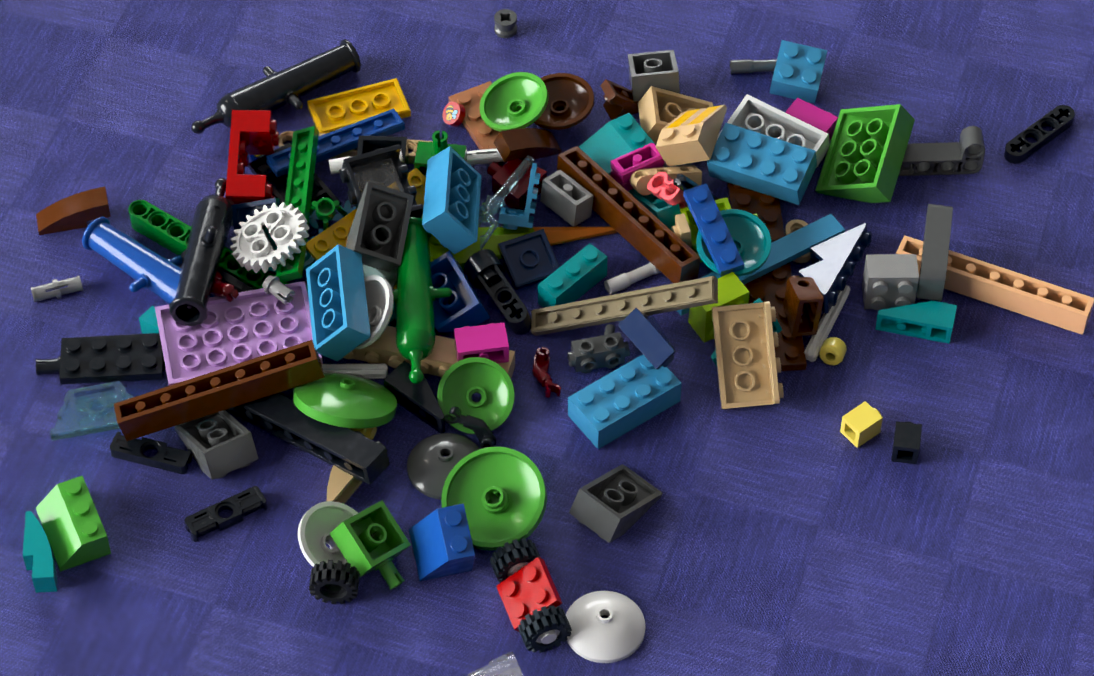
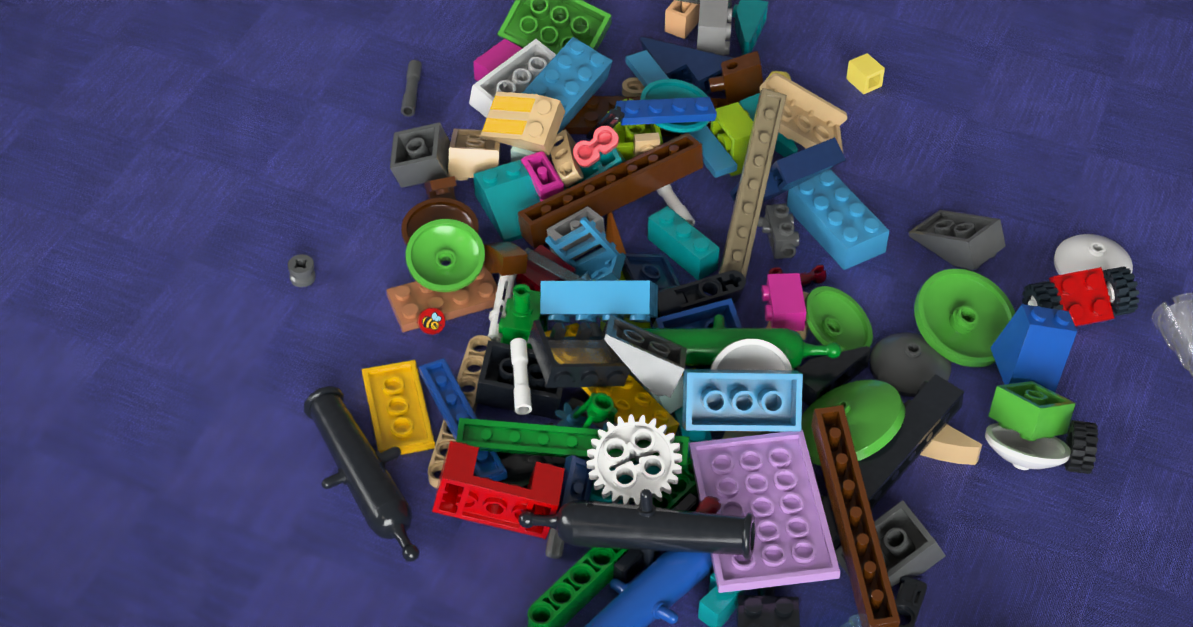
camera: 85 degrees left, 5 degrees down
black piece [185,486,267,542] -> none
light grey pin [262,275,295,305] -> none
black arm [445,406,496,449] -> none
dark azure brick [769,40,828,104] -> none
black brick [891,421,922,465] -> none

